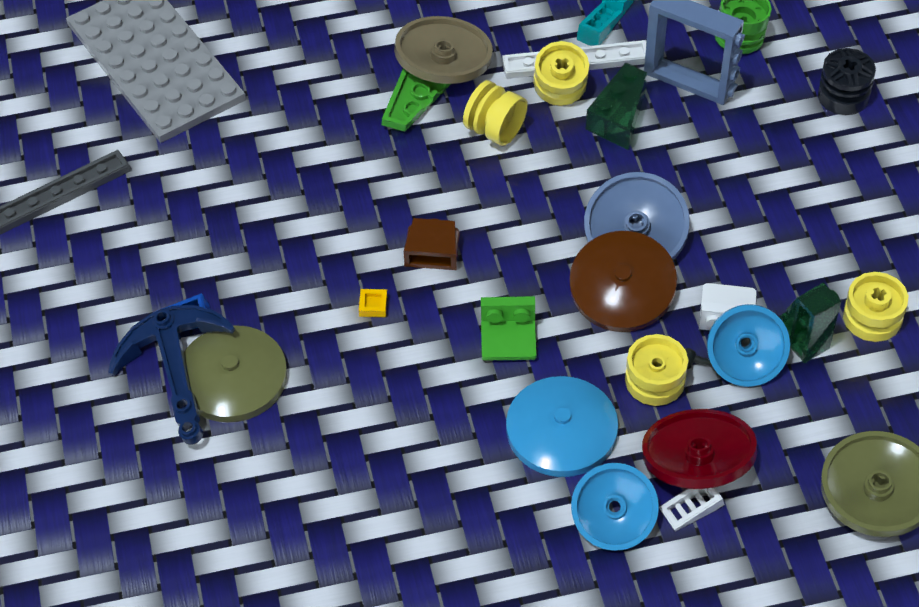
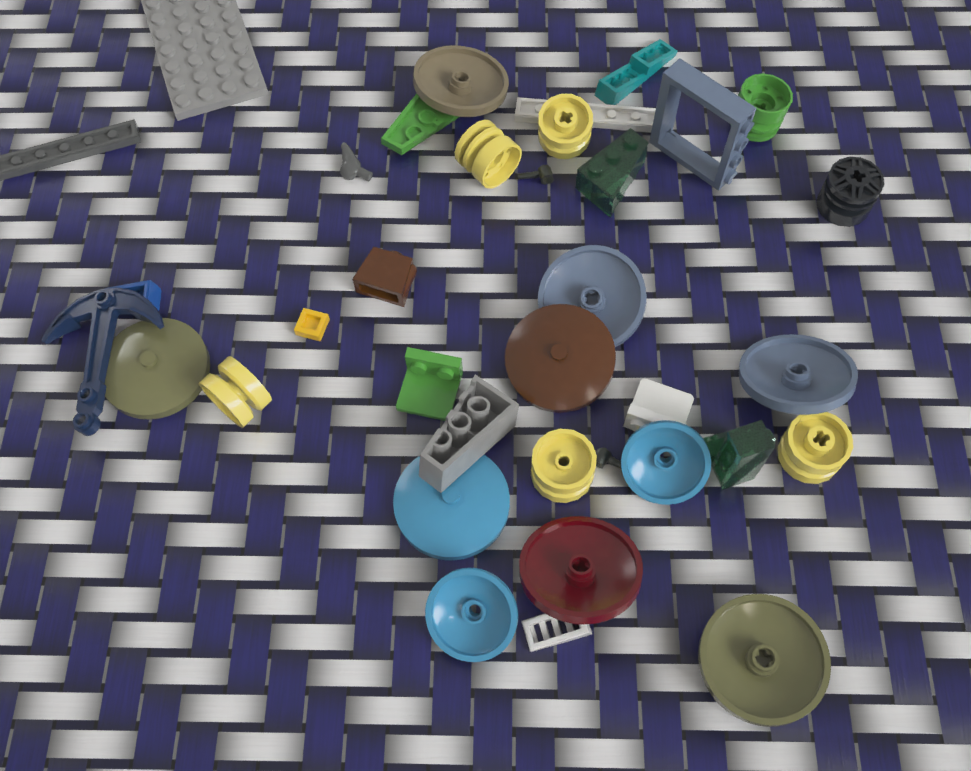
camera: 15 degrees right, 10 degrees up
none -> light yellow wheel [199,356,272,428]
none -> dark grey animal [340,142,373,182]
none -> light grey wedge [419,374,519,493]
none -> pearl dark grey hand [518,165,554,184]
none -> sand blue dish [739,334,858,415]

